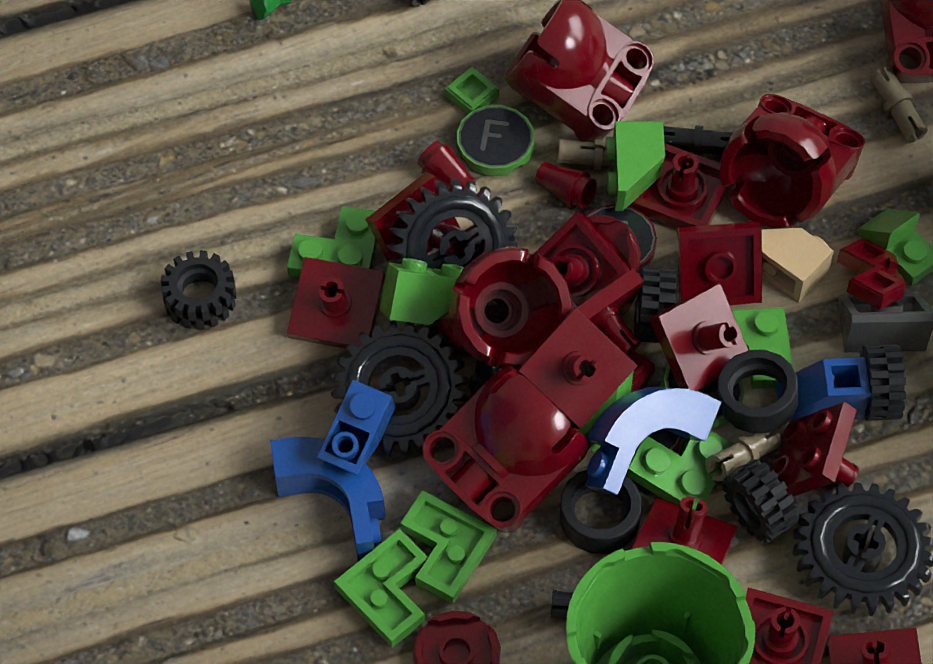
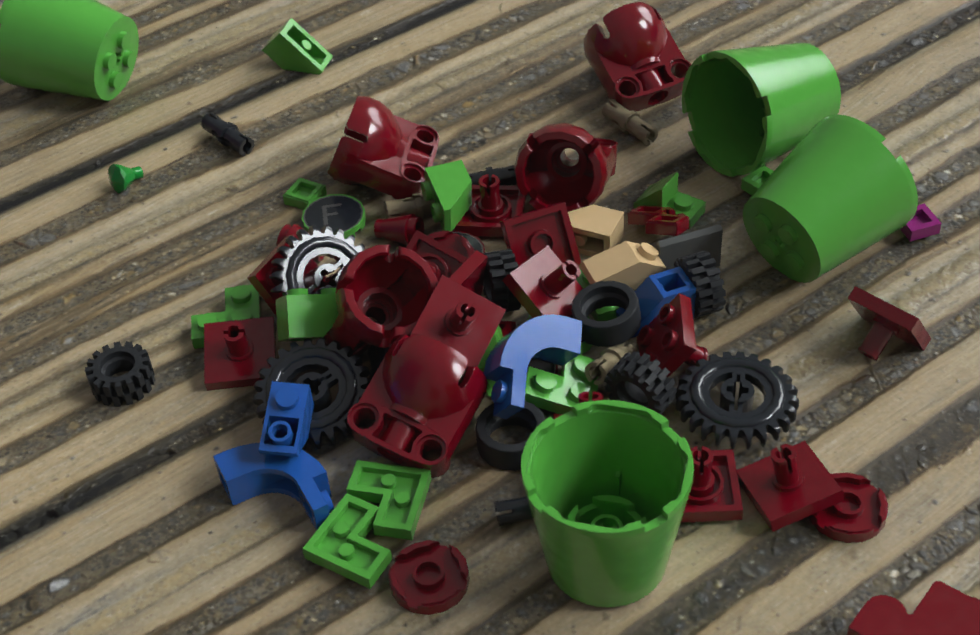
camera: 15 degrees left, 15 degrees down
none -> tan slope [579,241,666,291]

